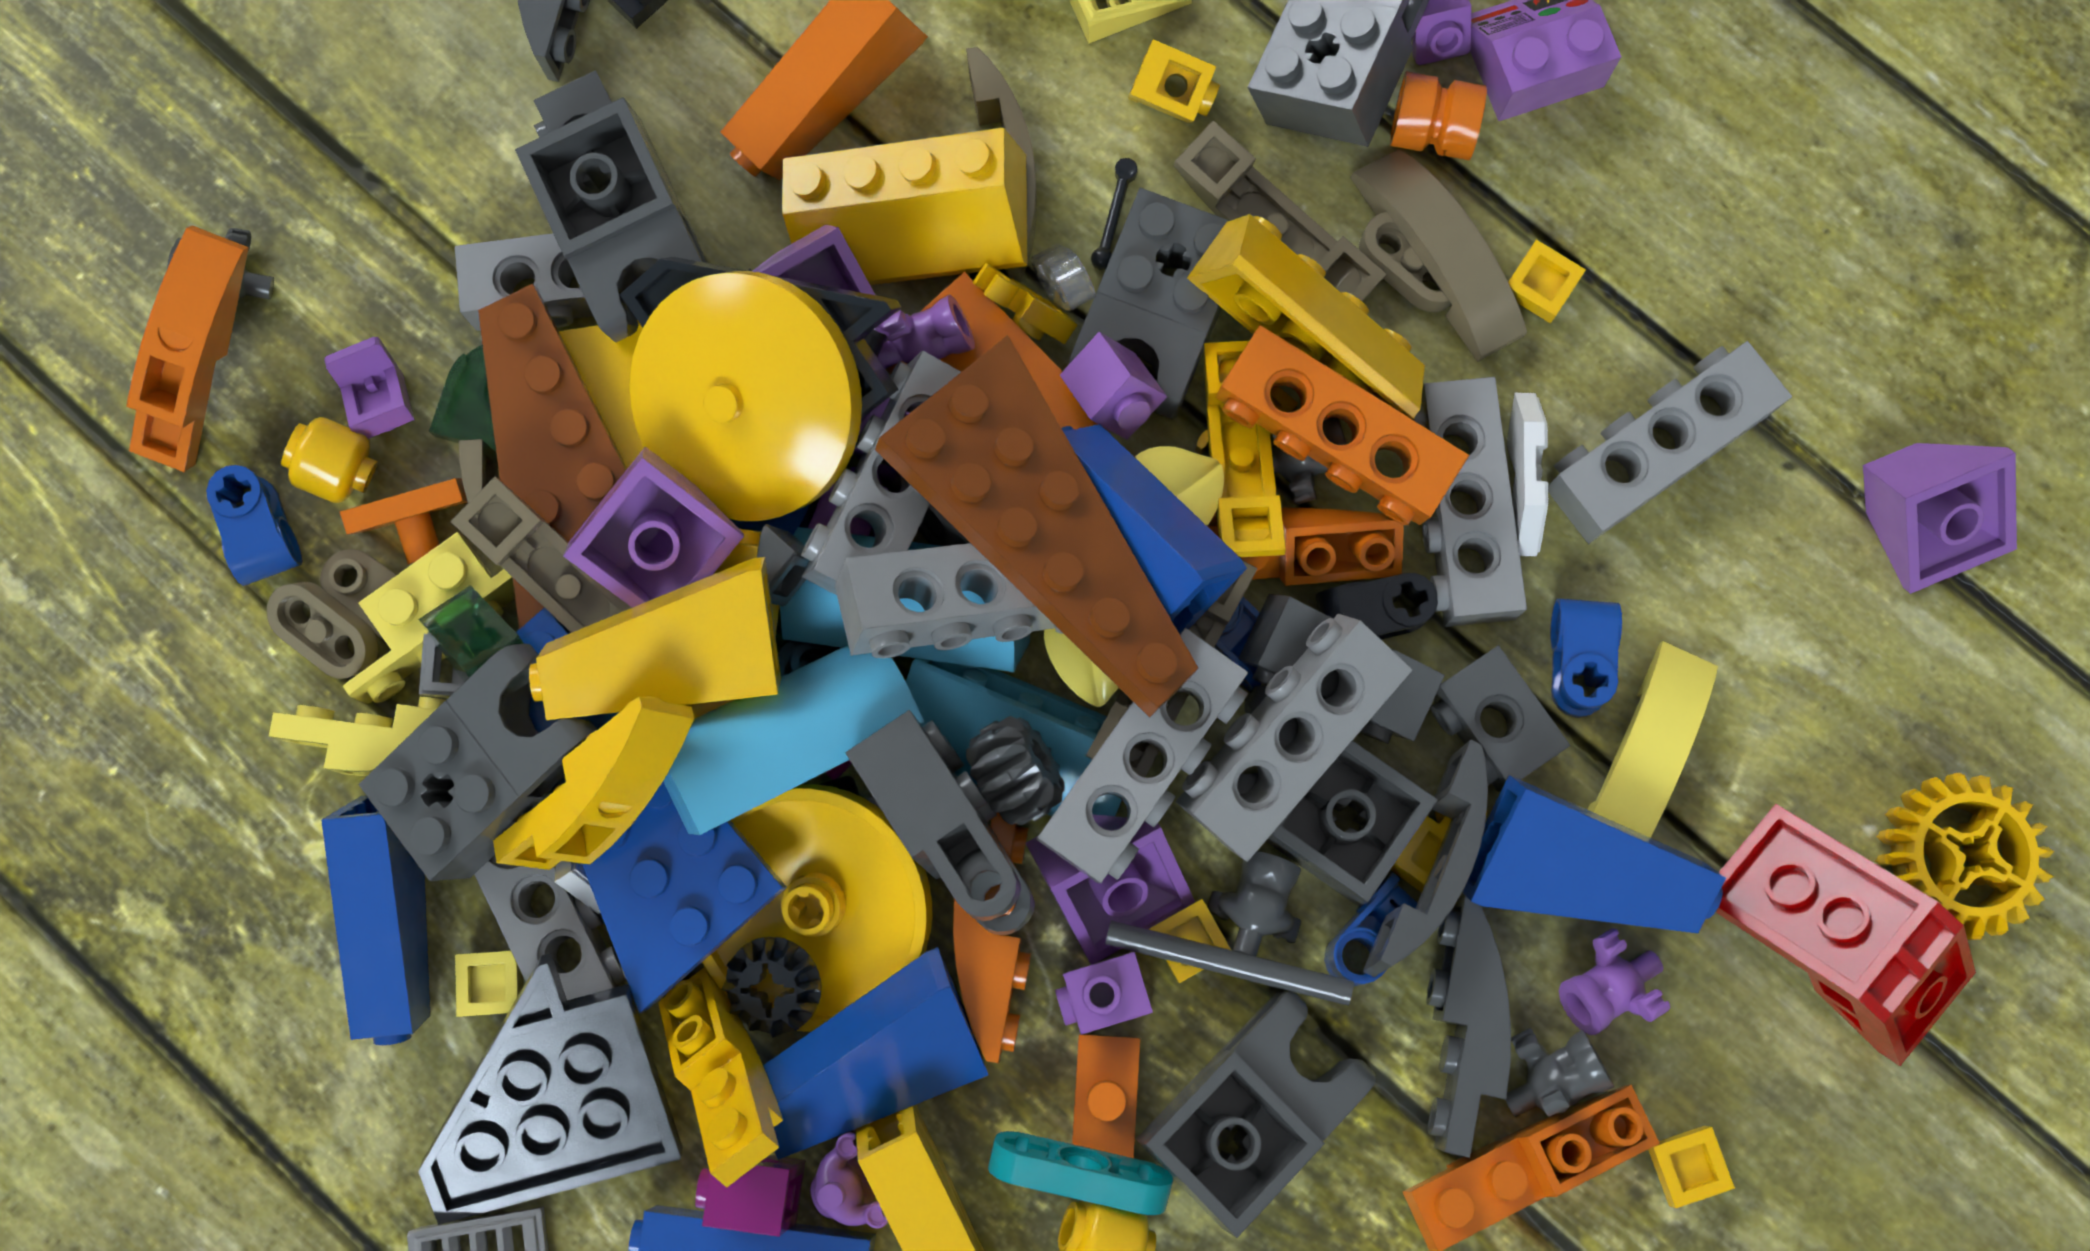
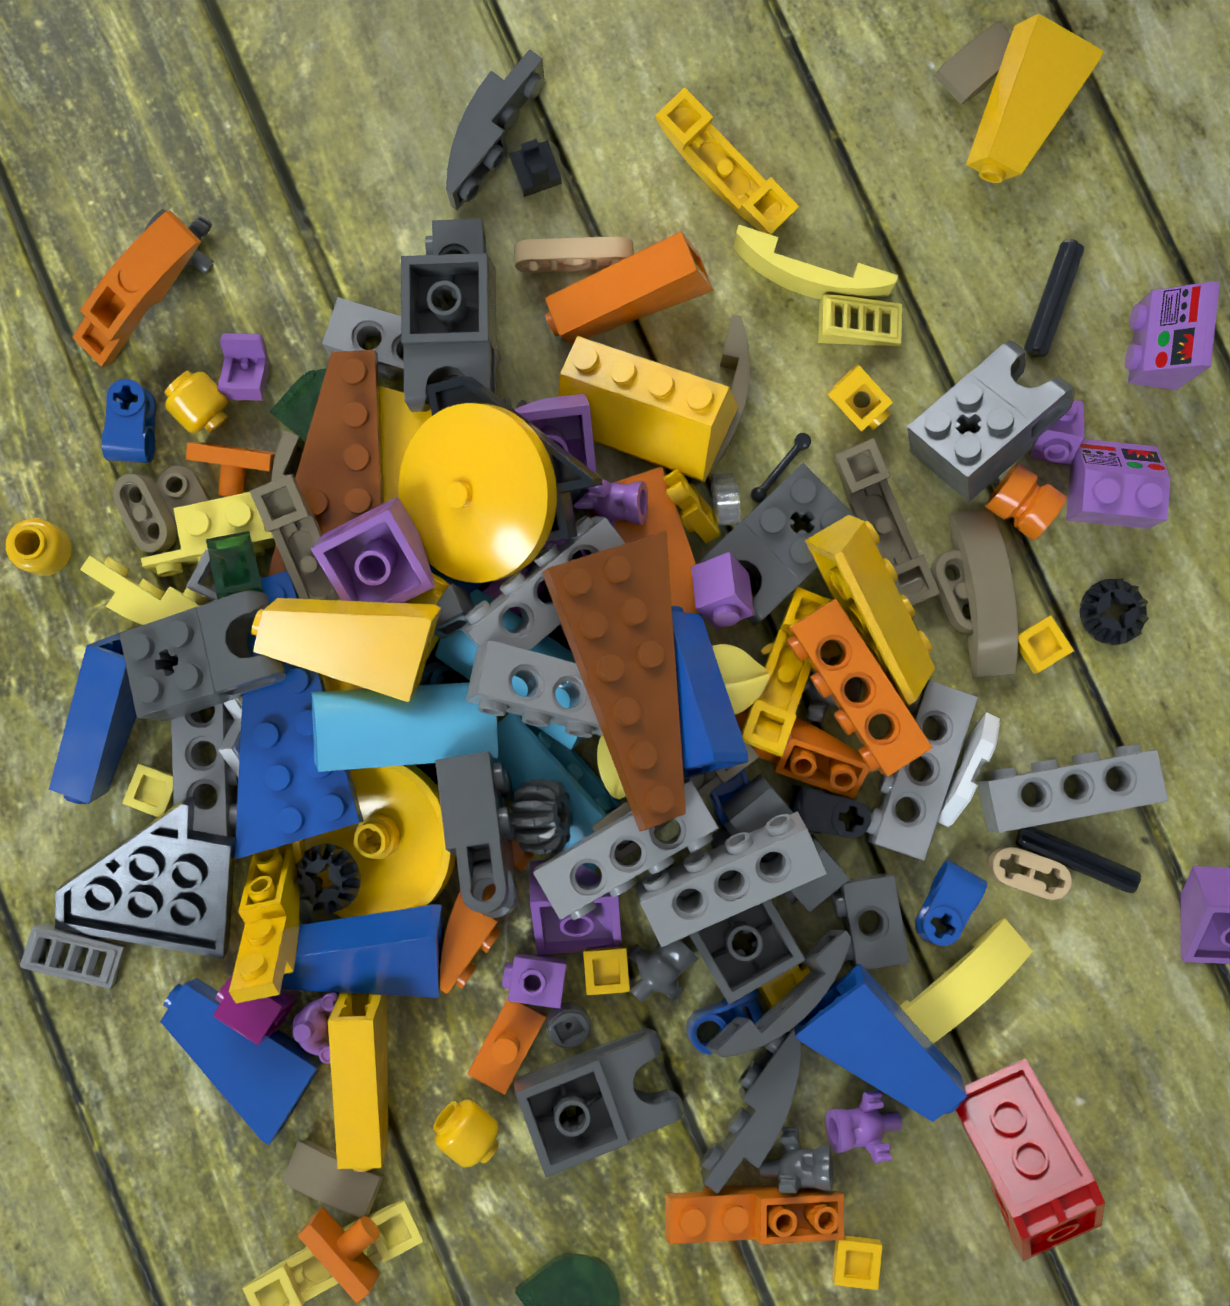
camera: 20 degrees right, 5 degrees up
yellow slope [493,696,694,870] -> none
teal beam [988,1131,1173,1215] -> none
dark grey bar [1105,920,1354,1006] -> none
yellow gear [1875,773,2055,940] -> none
none -> yellow head [5,518,72,576]
none -> tan beam [514,237,634,273]
none -> dark grey tile [546,1002,591,1048]
none -> tan beam [987,846,1072,900]
none -> black axle [1016,827,1141,893]
none -> black gear [1080,578,1149,645]

